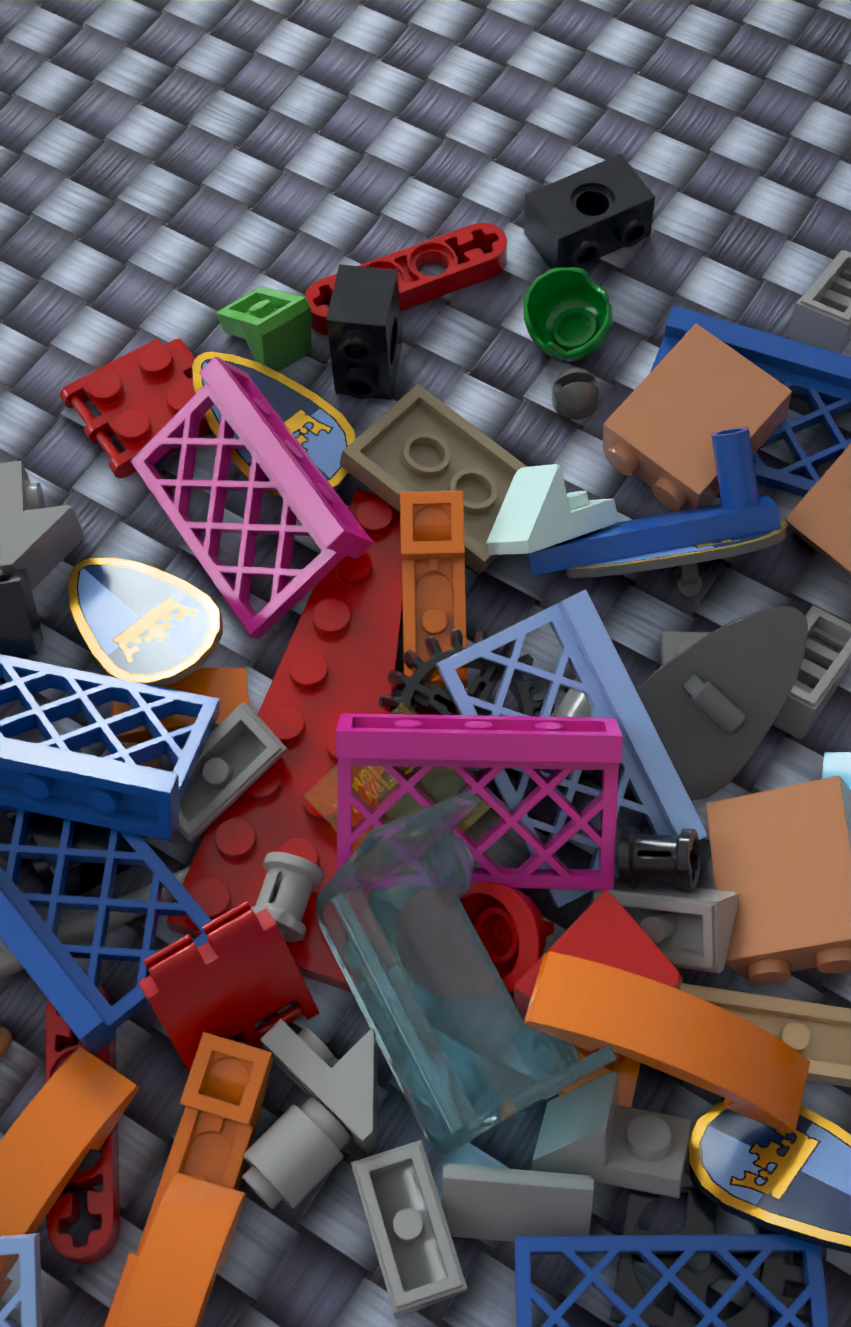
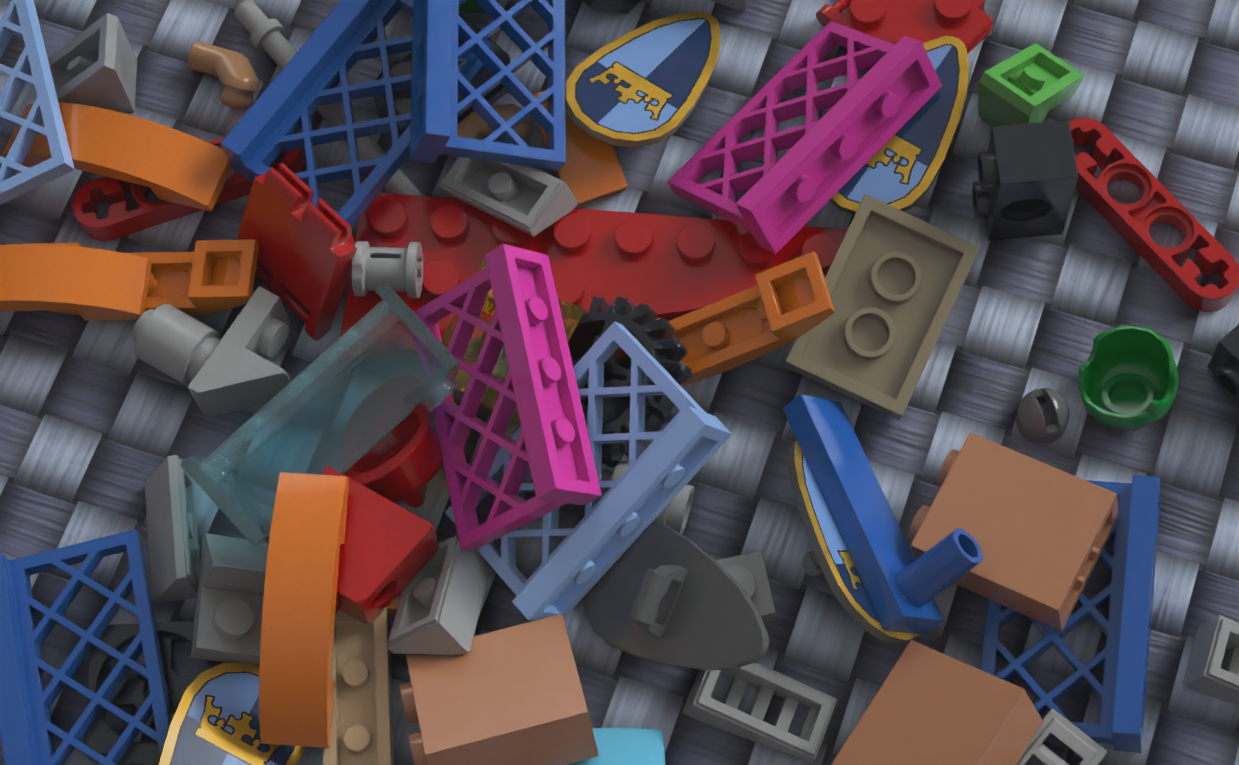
camera: 80 degrees right, 5 degrees up
light grey slope [351,1140,467,1319] -> none
light aqua slope [486,464,619,555] -> none
black bush [618,827,700,891] -> none

